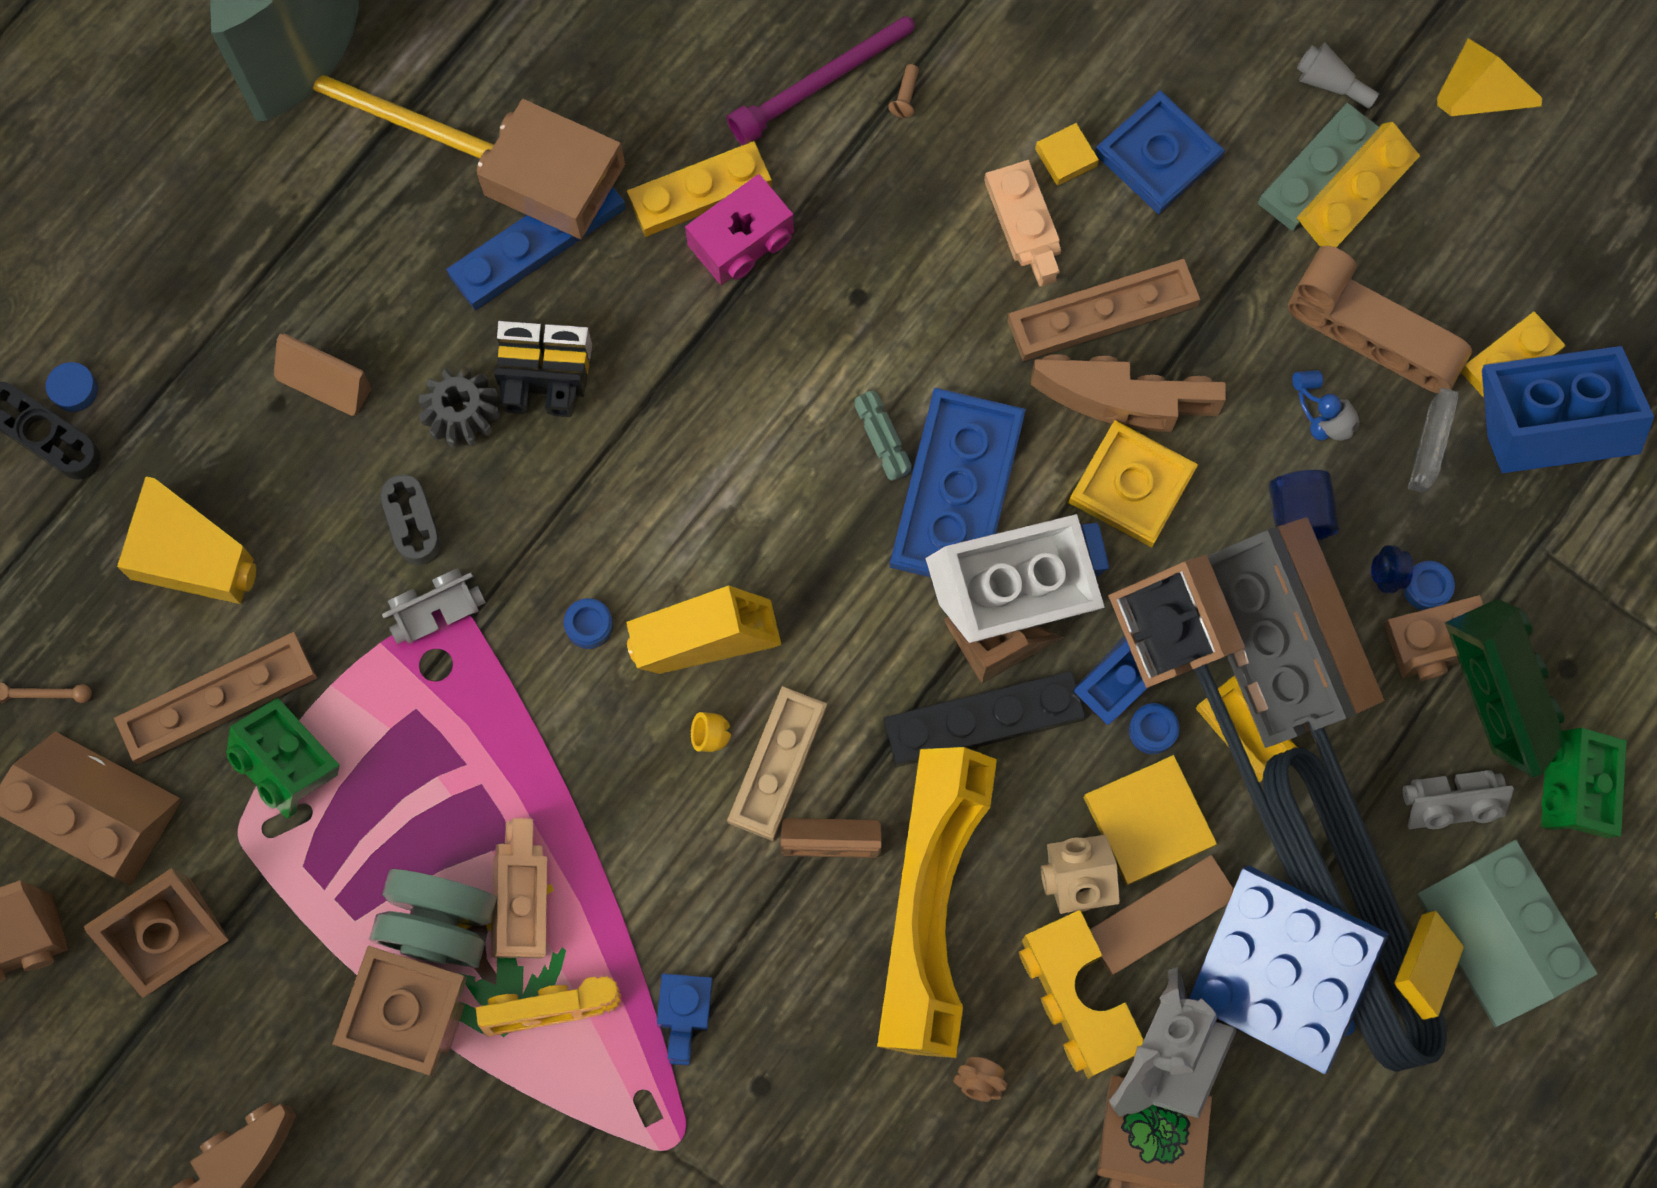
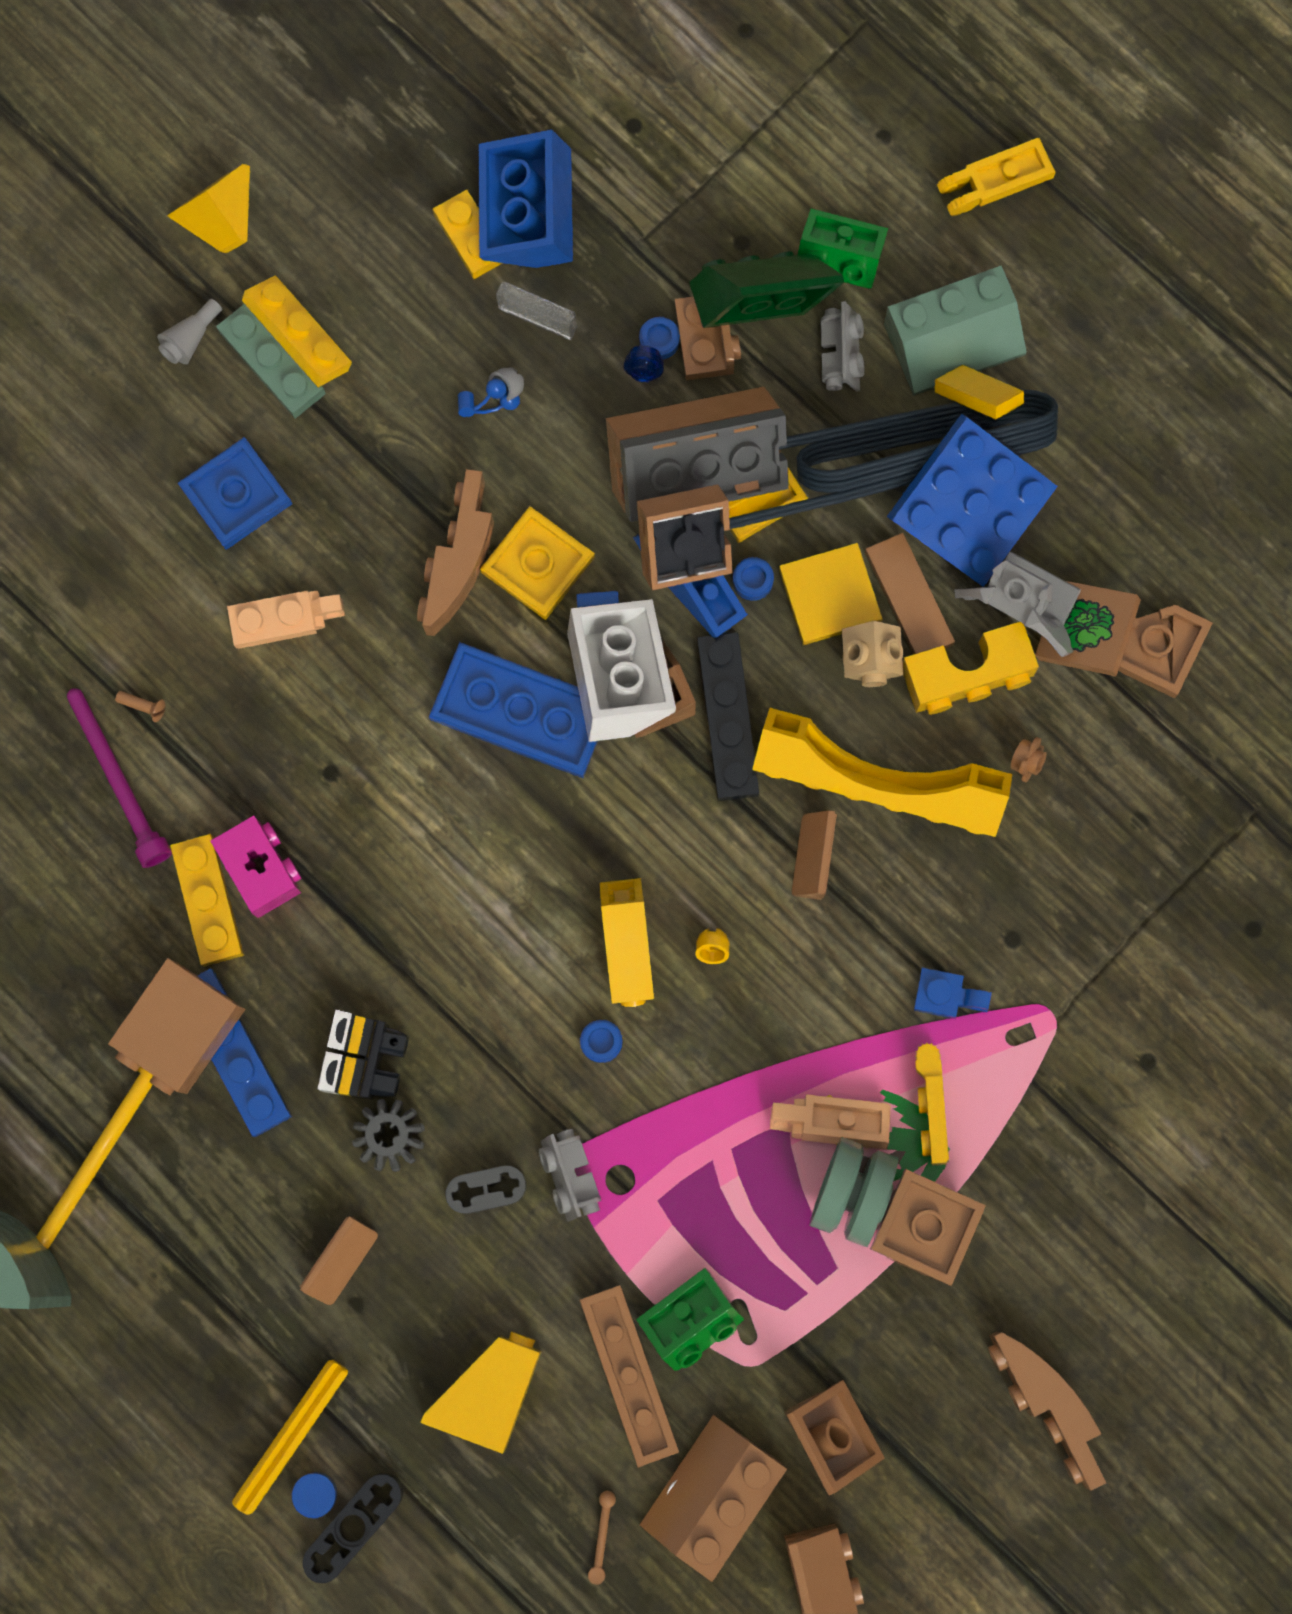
camera: 80 degrees left, 5 degrees up
tan tile [727,686,827,841] -> none
sand green axle [855,391,911,480] -> none
medium nougat plate [1007,259,1201,362] -> none
yellow tile [1035,123,1099,186] -> none
clear blue piece [1268,470,1340,541] -> none
medium nougat beam [1287,246,1472,394] -> none
none -> yellow axle [232,1360,348,1515]

